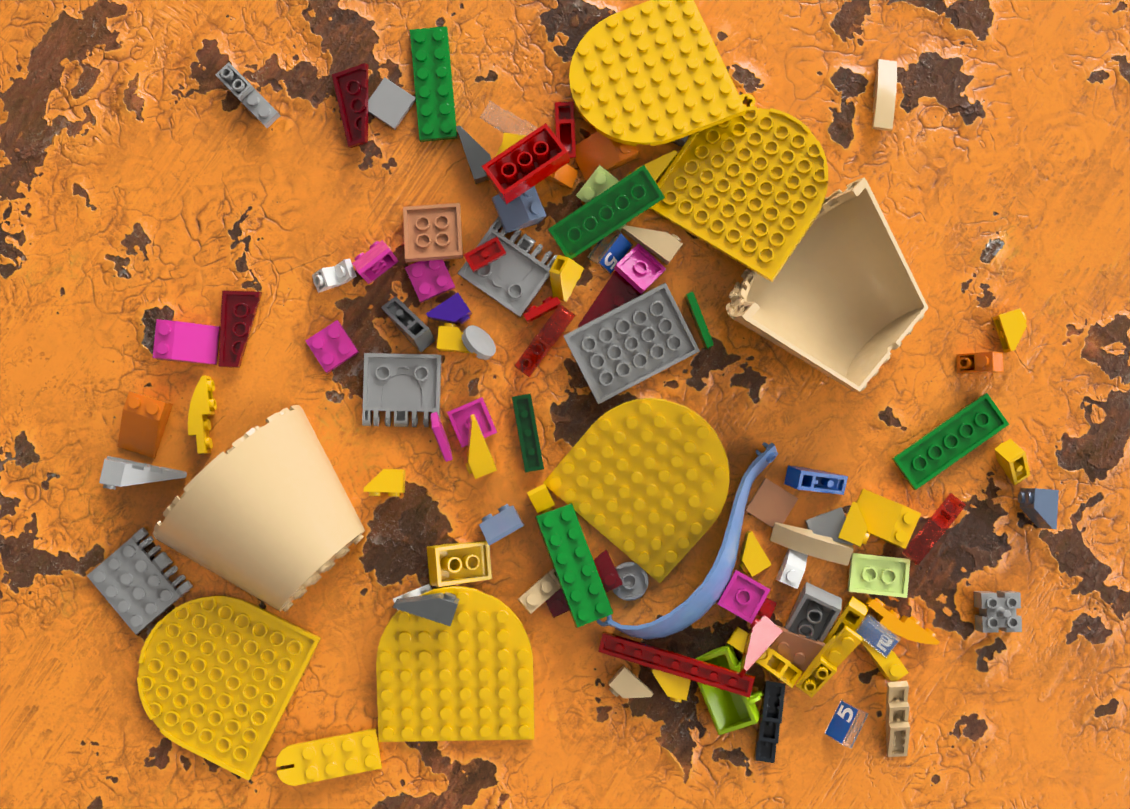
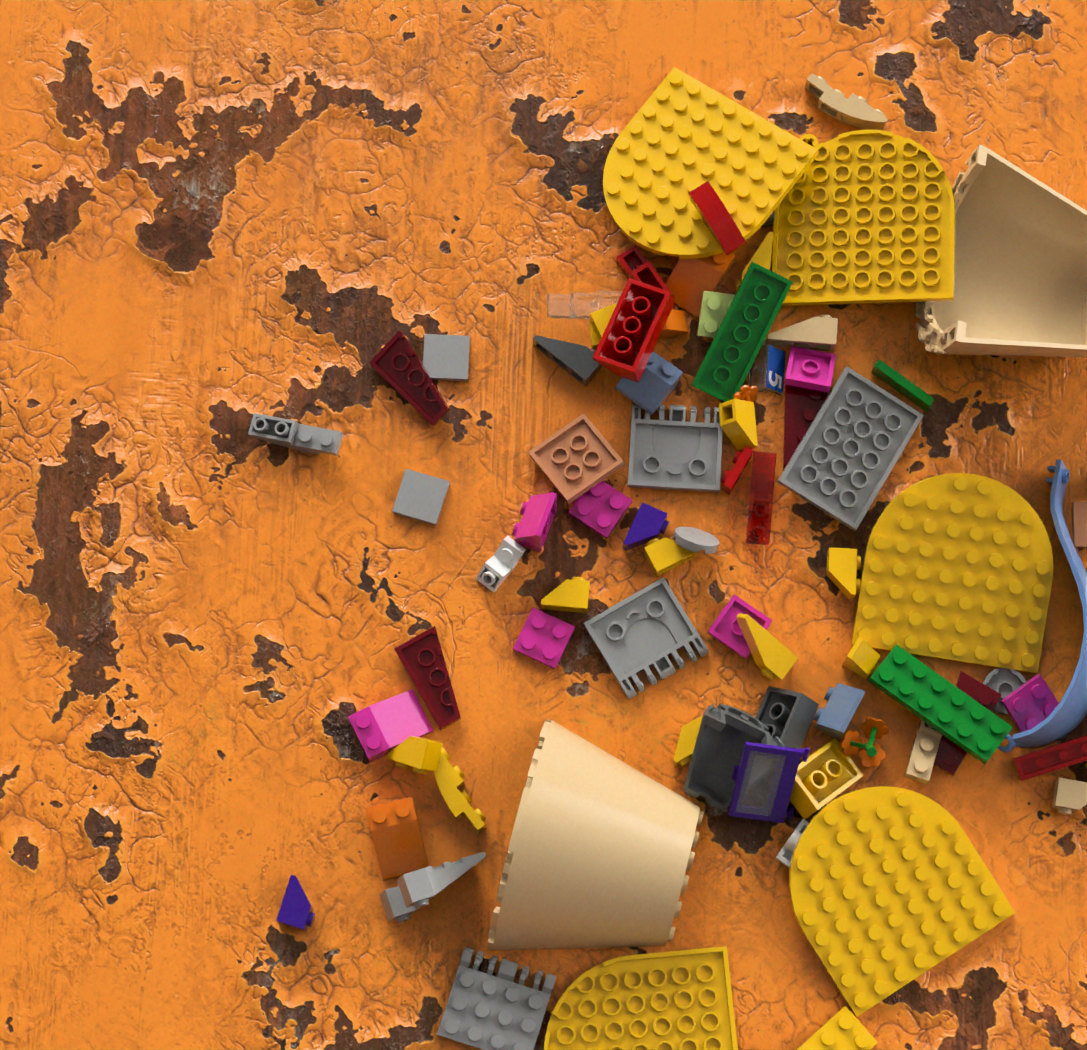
camera: 30 degrees left, 10 degrees down
dark grey slope [381,296,435,352] -> none
dark grey slope [393,592,459,626] -> none
green plate [410,26,458,142] -> none
dark pink tile [430,412,453,462] -> none
red plate [464,236,506,272] -> none
dark green plate [512,394,544,473] -> none
tan slope [872,59,897,131] -> none
none -> dark purple slope [276,875,315,931]
none -> yellow slope [387,736,443,774]
none -> light grey tile [392,469,450,526]
none -> yellow slope [541,577,590,613]
none -> dark grey cone [683,704,785,810]
none -> red slope [689,181,746,255]
none -> piece [728,742,810,823]
none -> orange plant [733,385,759,402]
none -> dark grey slope [755,686,819,749]
none -> tan slope [805,73,888,130]
none -> yellow slope [826,548,861,599]
none -> orange plant [840,717,889,768]
none -> dark pink plate [1001,674,1059,732]

